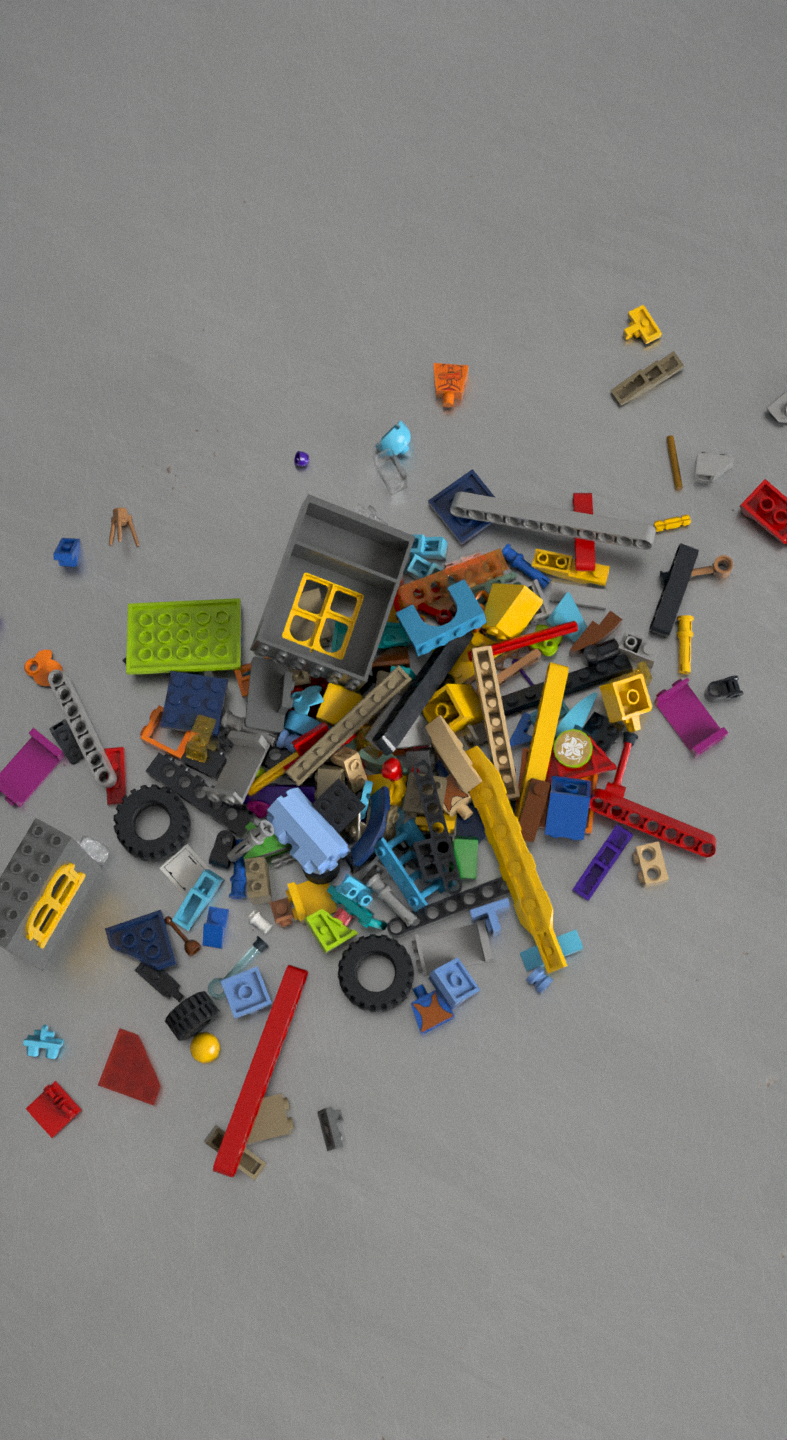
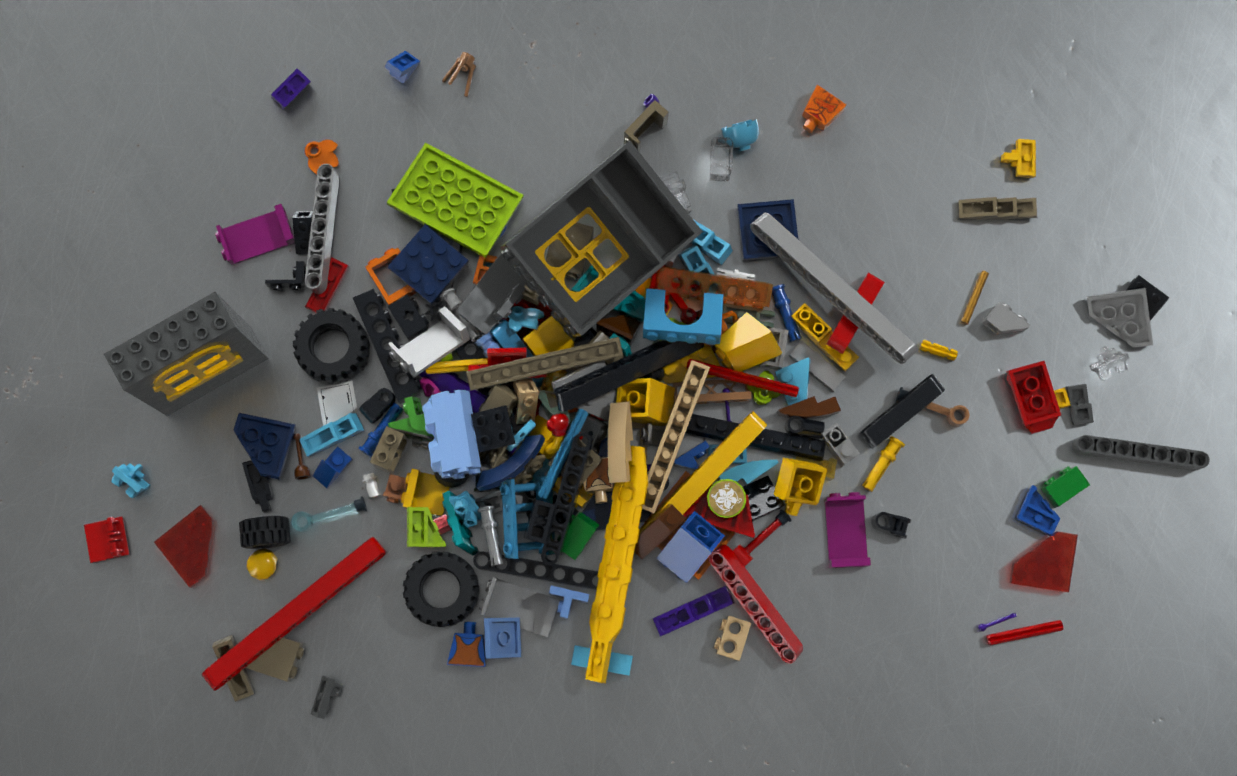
camera: 20 degrees right, 5 degrees up
clear gear [78,836,110,865] -> none
clear yellow bracket [185,715,216,763] -> none
medium blue bracket [220,966,272,1019] -> none
light grey pin [227,820,274,862] -> none
medium blue wheel [526,966,554,994] -> none
none -> black bracket [265,261,306,291]
none -> dark azure axle [537,409,588,500]
none -> dark tan panel [624,100,669,152]

